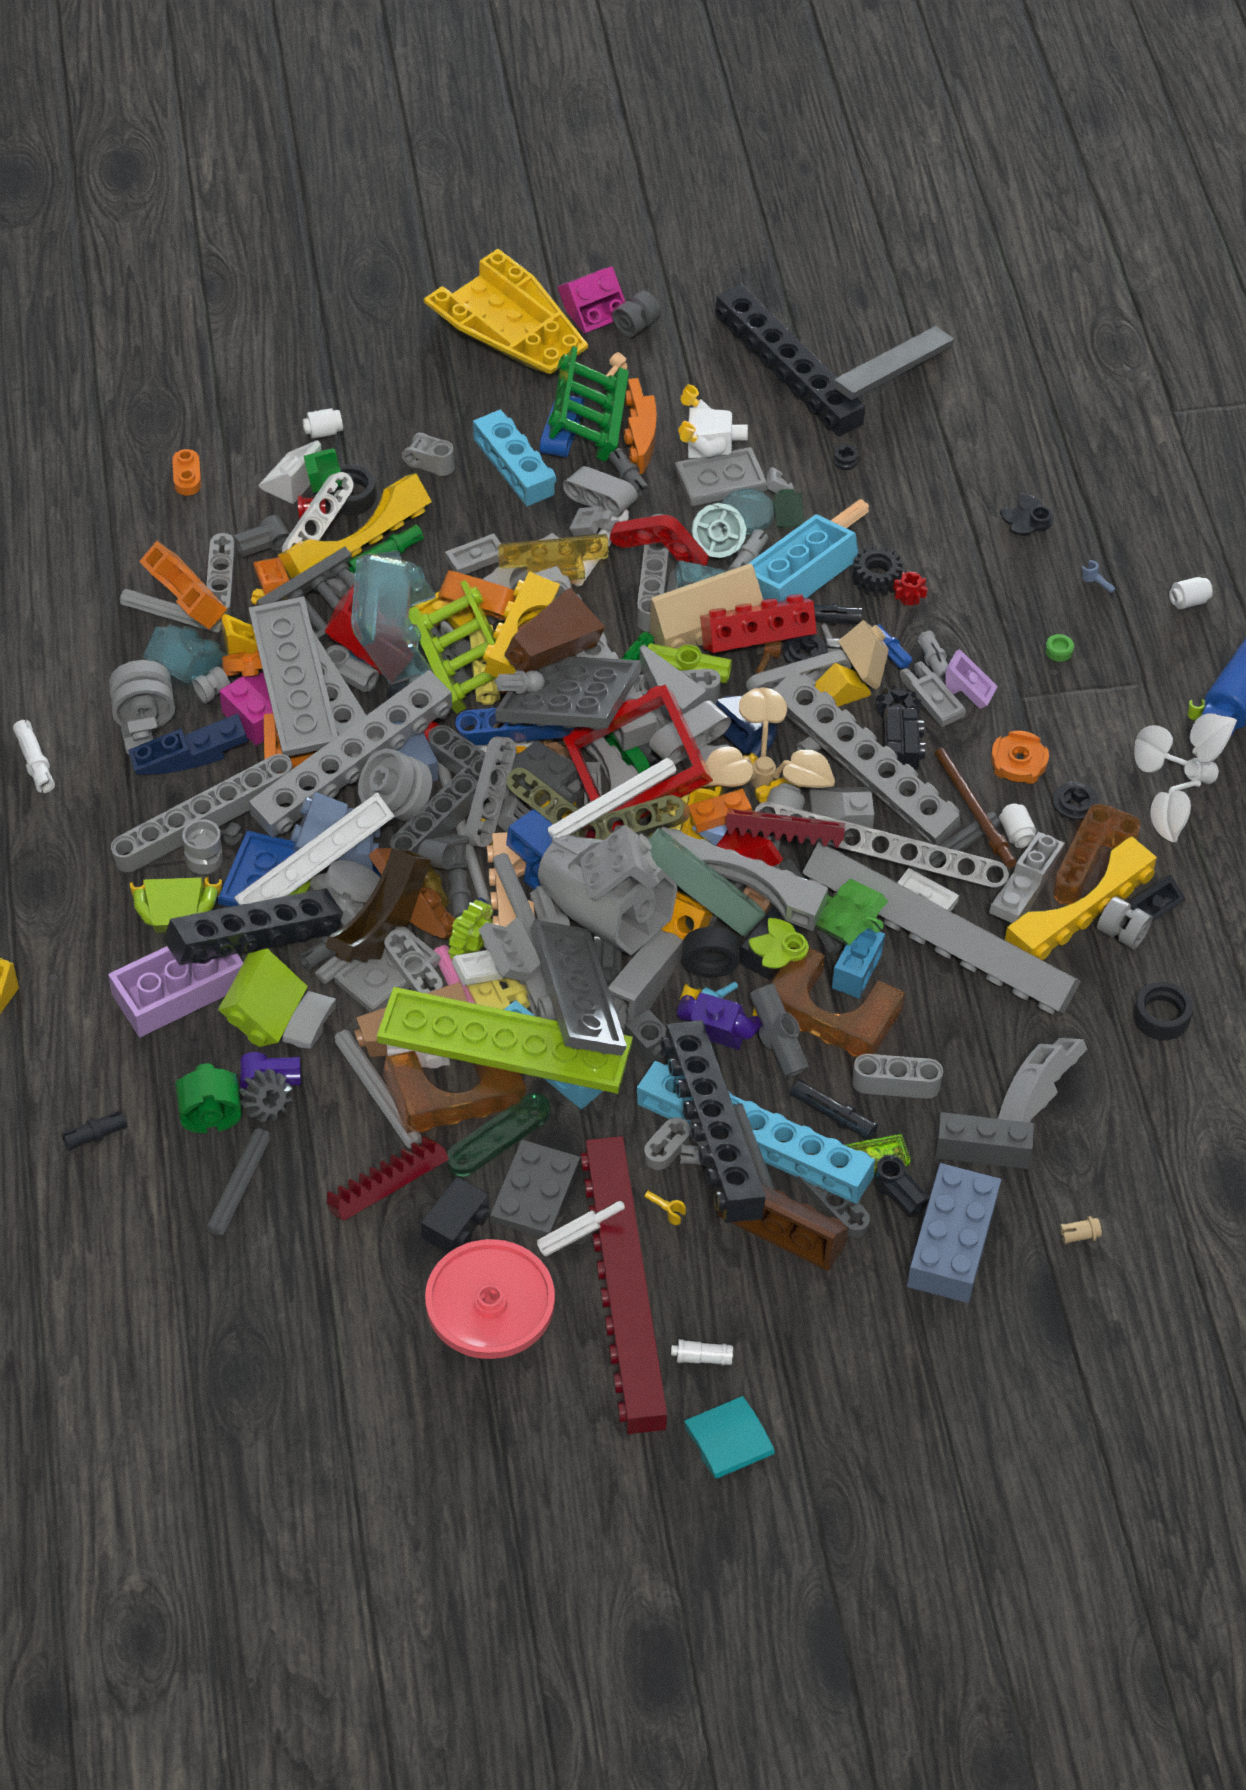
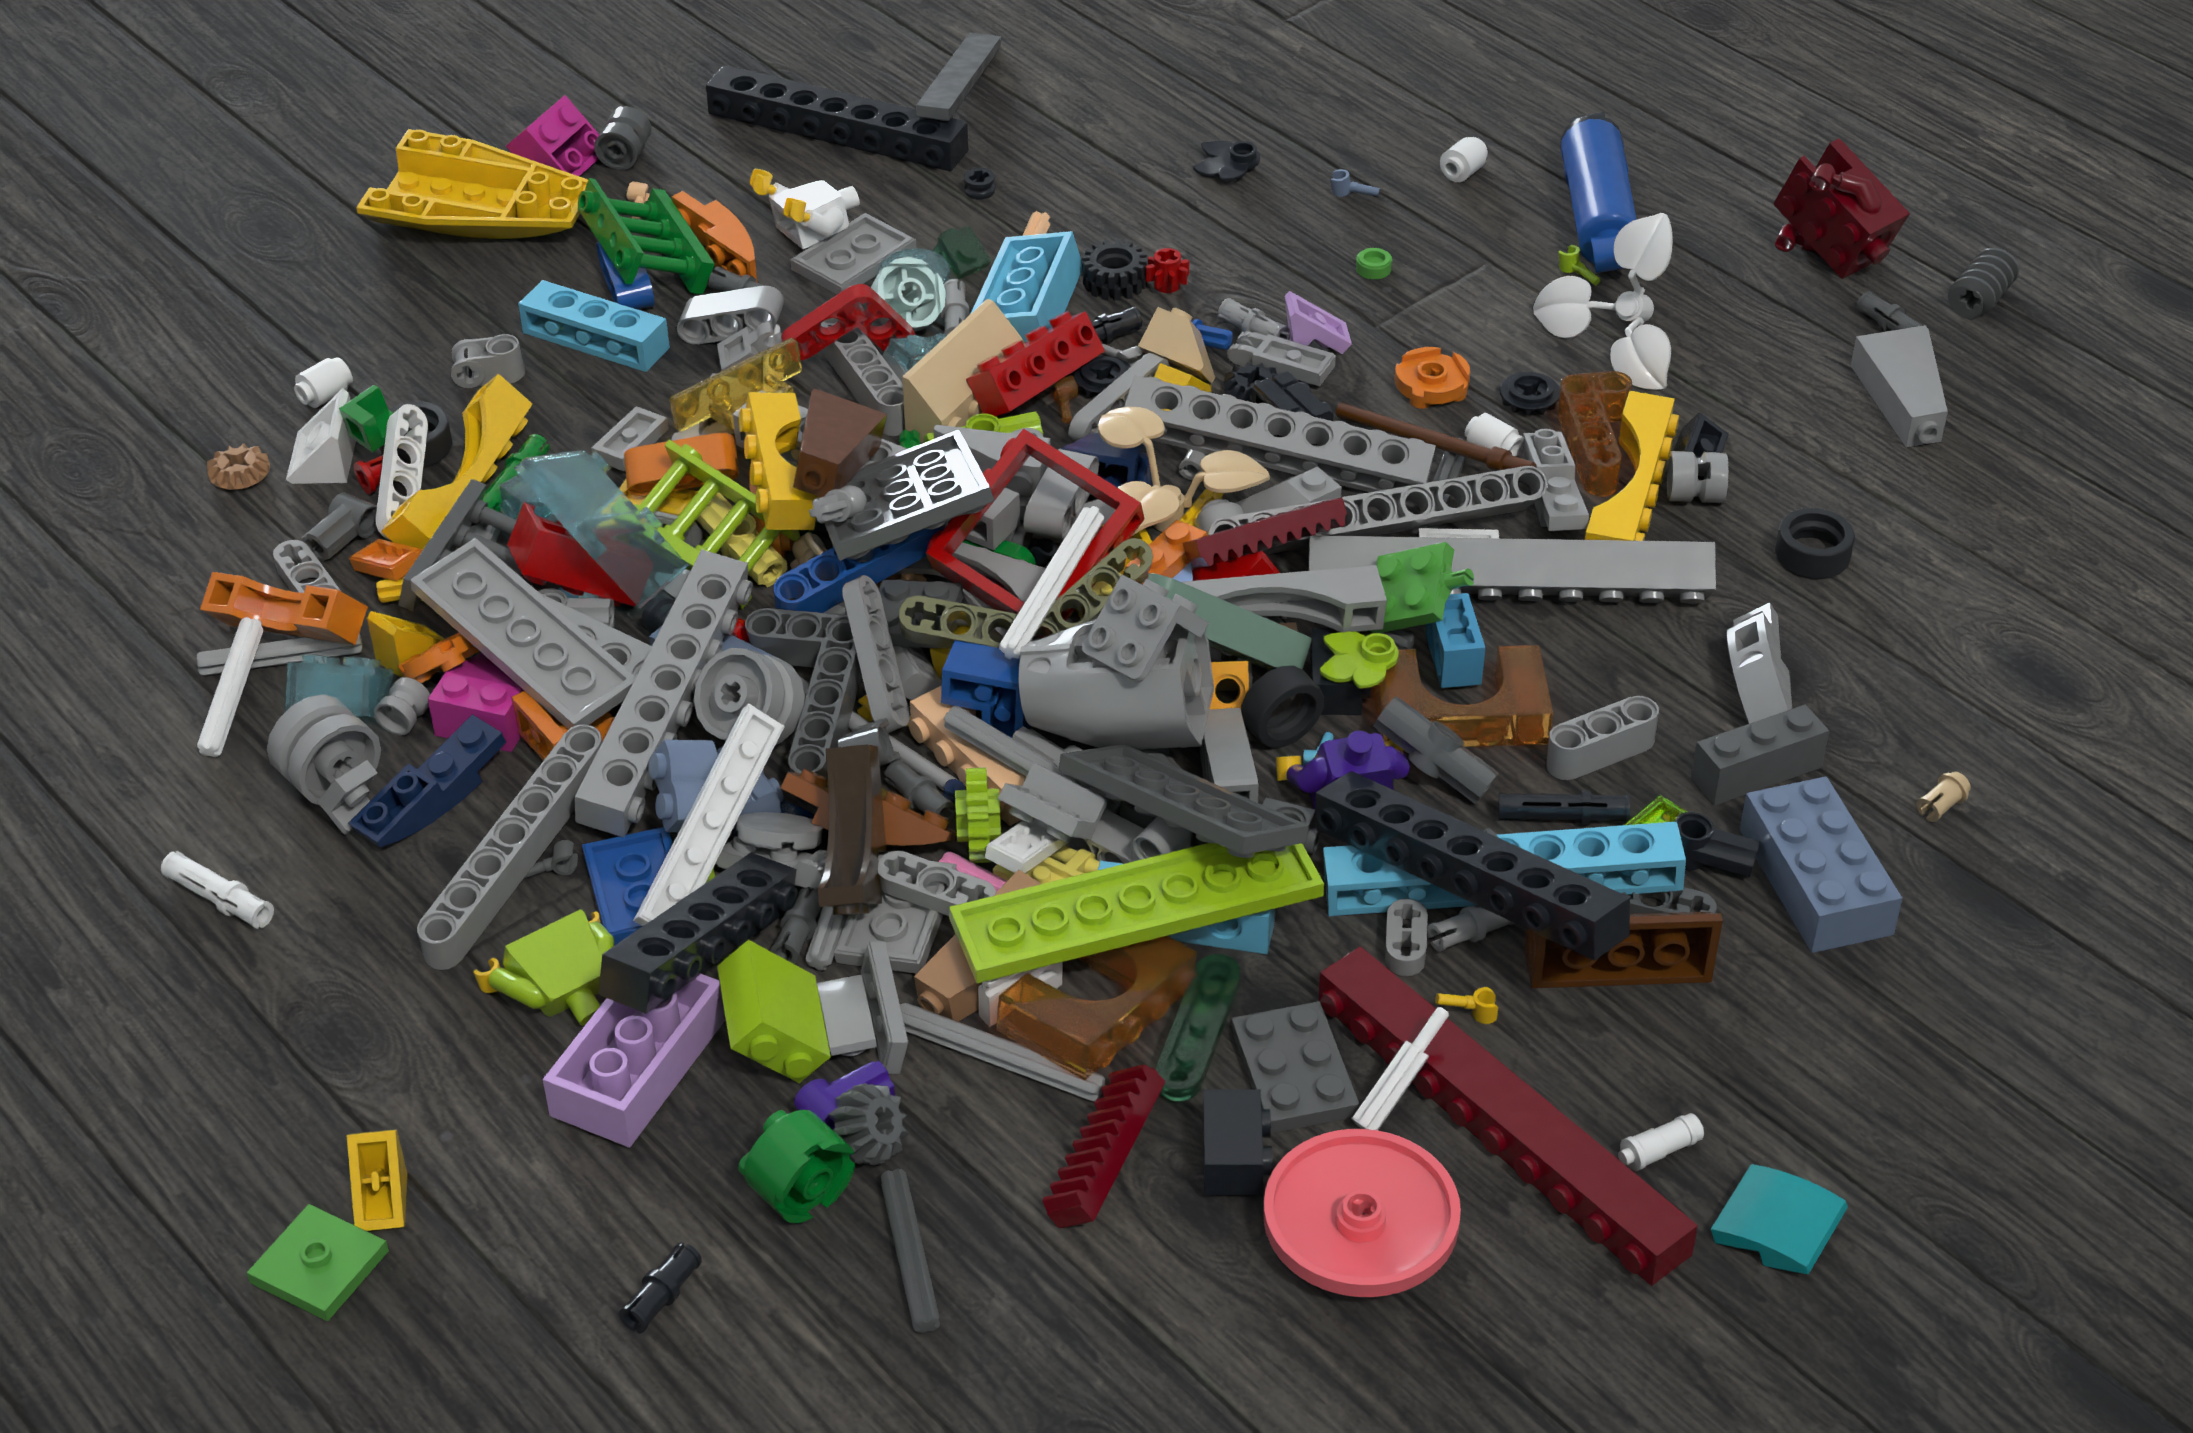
camera: 30 degrees left, 10 degrees down
orange plate [172,449,201,496] -> none
light grey wheel [182,819,223,874] -> none
light grey tile [767,467,795,499] -> none
none -> white axle [197,617,263,757]
none -> medium nougat gear [207,443,270,490]
none -> light grey tile [860,941,908,1074]

